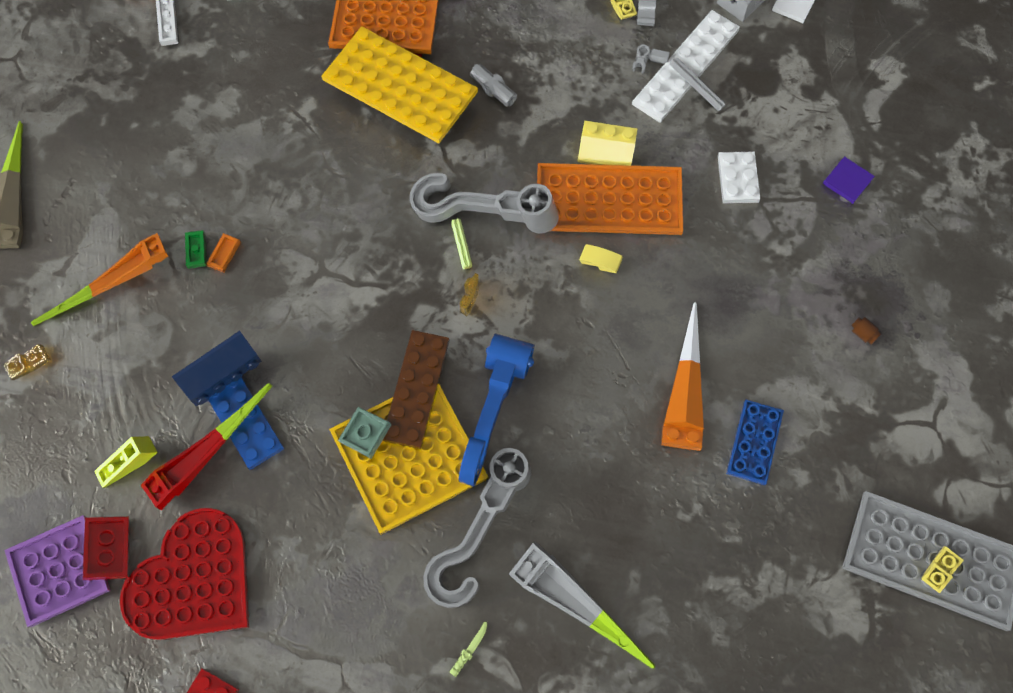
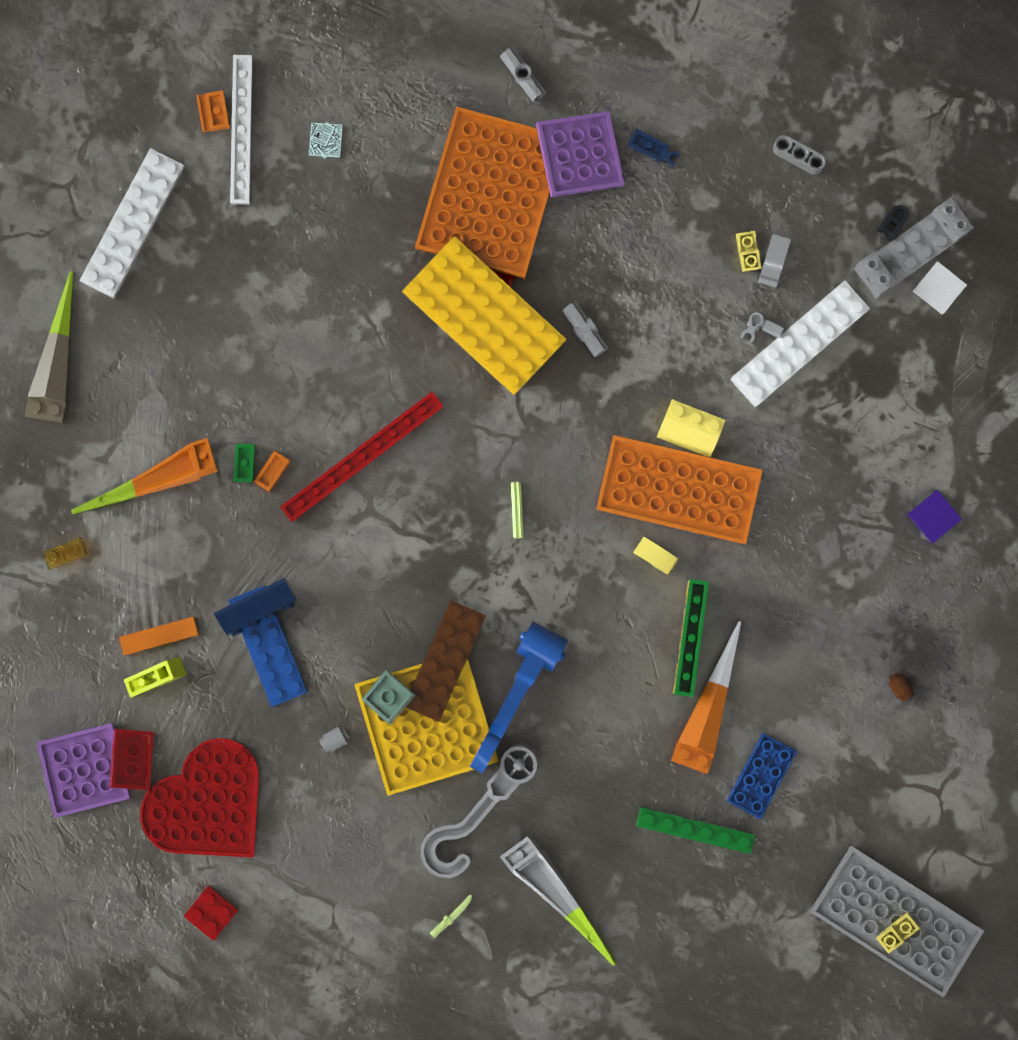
camera: 10 degrees right, 15 degrees up
red plate [141,383,272,511] -> none
light grey piece [410,173,559,234] -> none
clear yellow slope [459,273,479,316] -> none
light grey axle [670,57,725,111] -> none
white plate [718,152,760,203] -> none
none -> white plate [79,148,185,299]
none -> orange tile [119,617,199,656]
none -> red plate [280,392,444,523]
none -> light grey brick [319,726,349,753]
none -> green brick [635,807,755,854]
none -> green brick [673,579,709,697]

